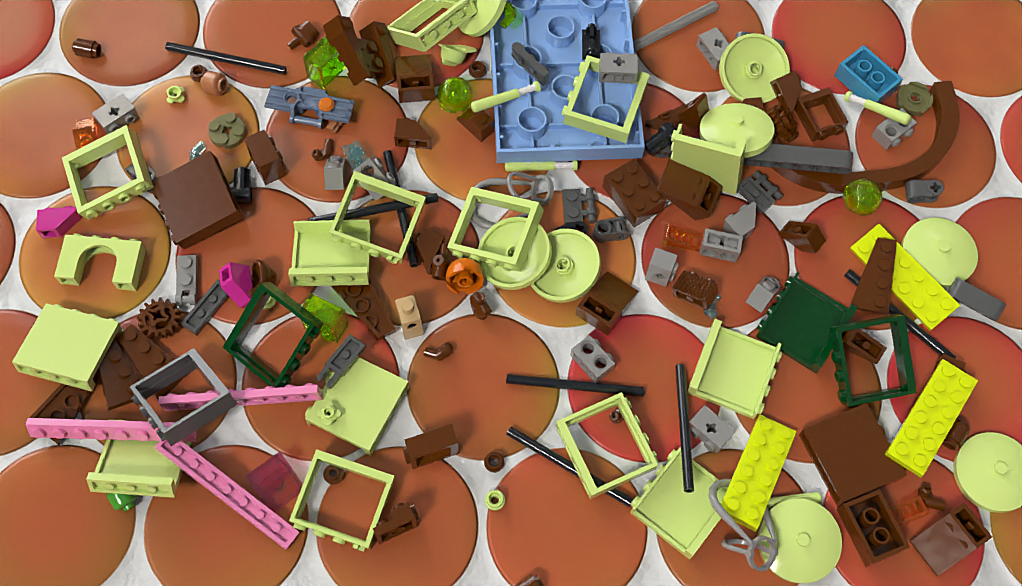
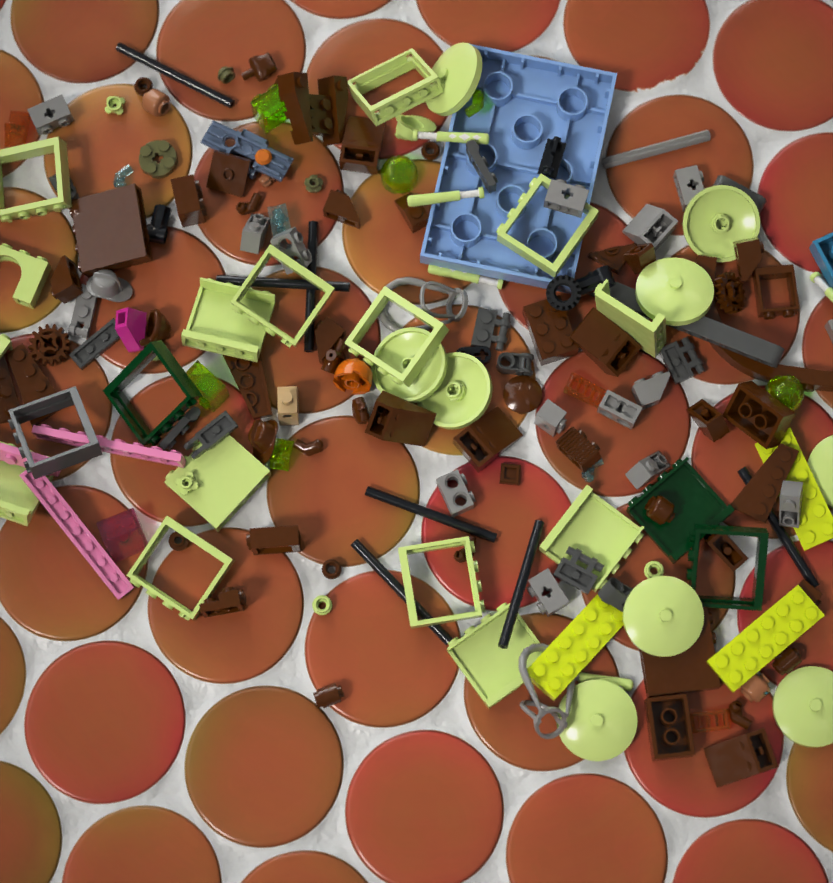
camera: 20 degrees right, 10 degrees up
reddish brown brick [72,38,101,59] -> none
none -> reddish brown slope [50,255,83,304]
none -> light grey piece [86,269,132,302]
none -> dark grey hinge [158,406,201,451]
none -> reddish brown plate [206,150,252,197]
none -> olive plate [217,66,235,84]
none -> reddish brown piece [248,419,278,464]
none -> clear neon green bracket [270,438,294,471]
none -> olive plate [304,175,323,193]
none -> reddish brown slope [365,391,437,447]
none -> yellowish green piece [413,129,490,145]
none -> reddish brown tile [499,463,521,486]
none -> reddish brown dish [503,375,542,414]
none -> black tyre [546,275,581,311]
none -> dark grey plate [553,546,604,595]
none -> dark grey piece [598,578,633,612]
none -> light grey slope [622,204,678,251]
none -> yellowish green dish [623,576,704,657]
none -> yellowish green plate [644,561,664,579]
none -> reddish brown head [645,495,675,525]
none -> reddish brown brick [723,381,796,449]
none -> nougat head [740,673,771,703]
none -> light grey slope [779,480,803,528]

